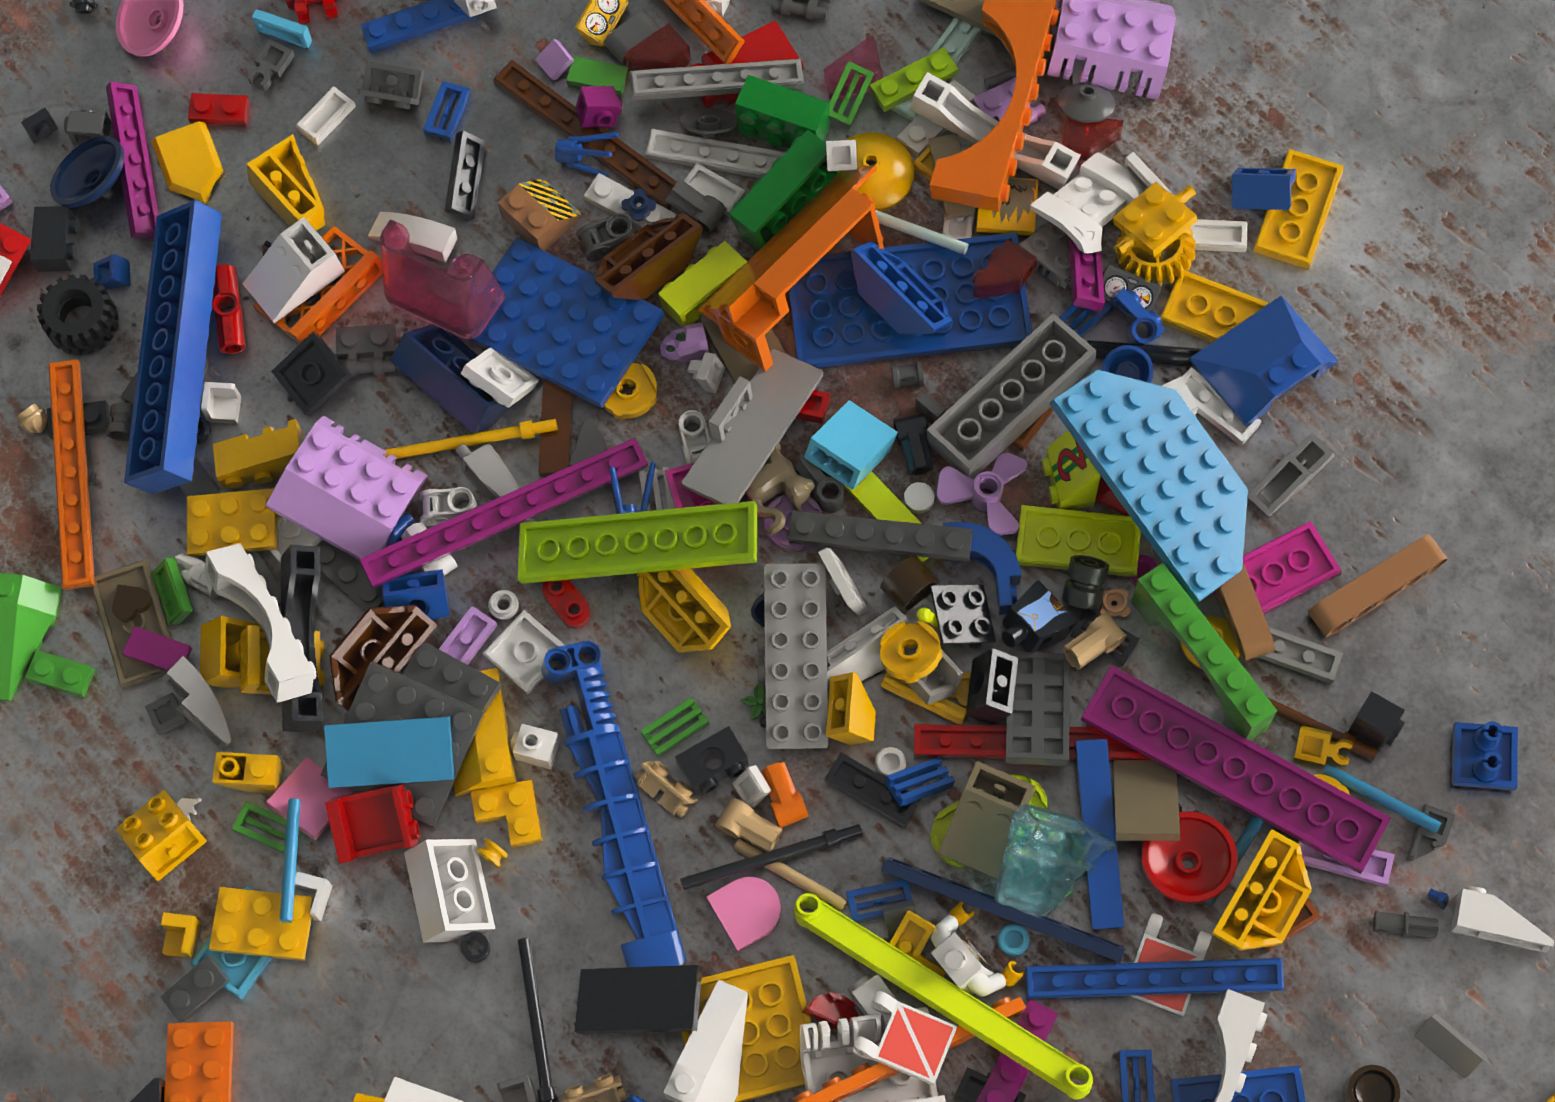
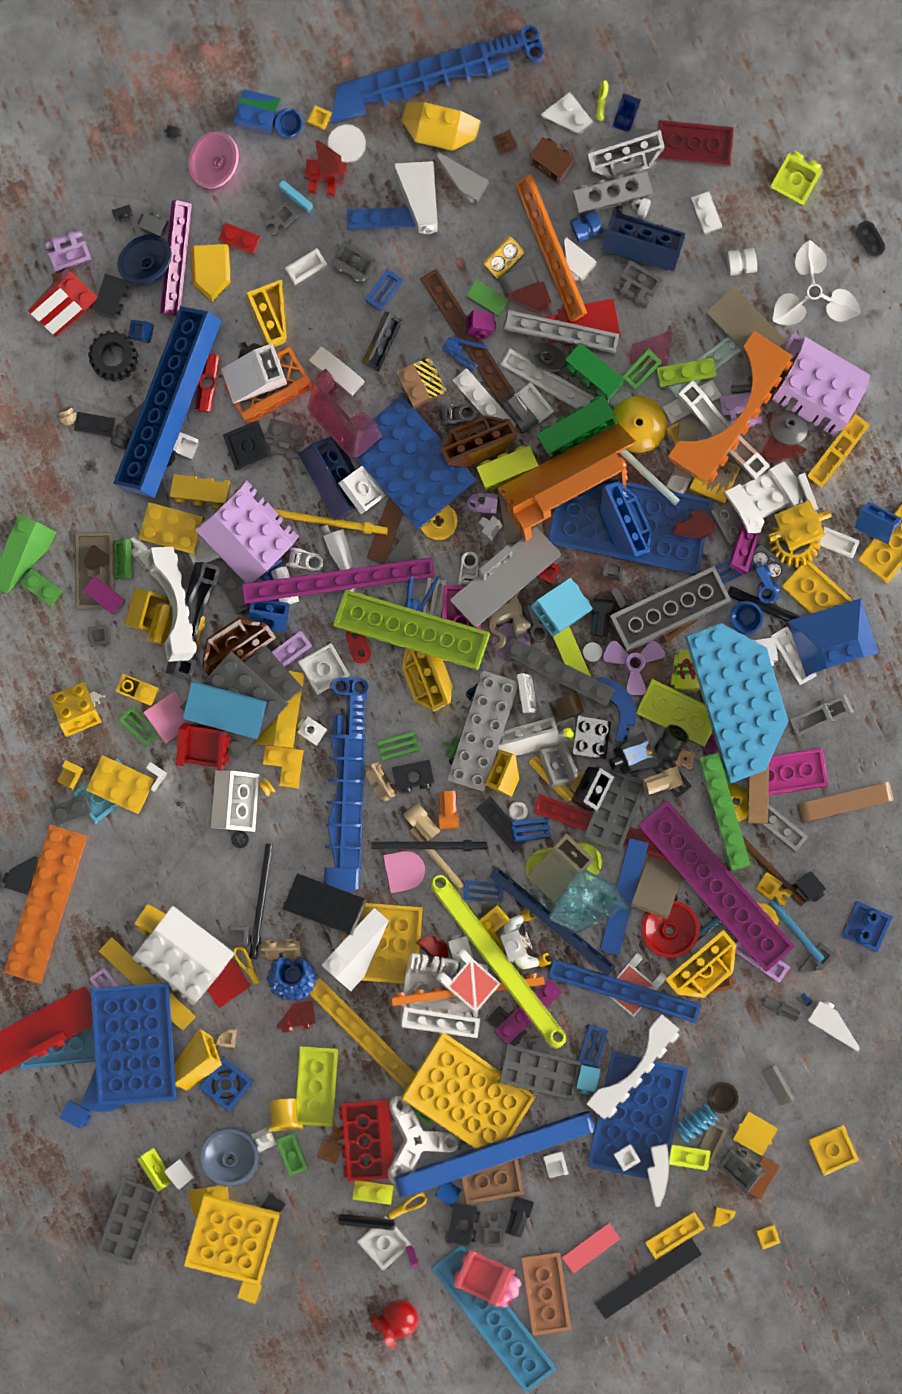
camera: 10 degrees right, 15 degrees up
orange tile [48,359,95,590] -> none
light grey slope [162,656,232,750] -> none
dark azure bar [280,798,301,923] -> none
white plate [488,590,519,620] -> none
lavender tile [535,39,575,80] -> none
dark blue plate [621,189,656,221] -> none
white tile [732,765,772,808] -> none
white tile [826,140,857,171] -> none
yellow plate [879,621,943,683] -> none
medium azure tile [997,924,1030,957] -> none
none -> yellow slope [807,413,870,487]

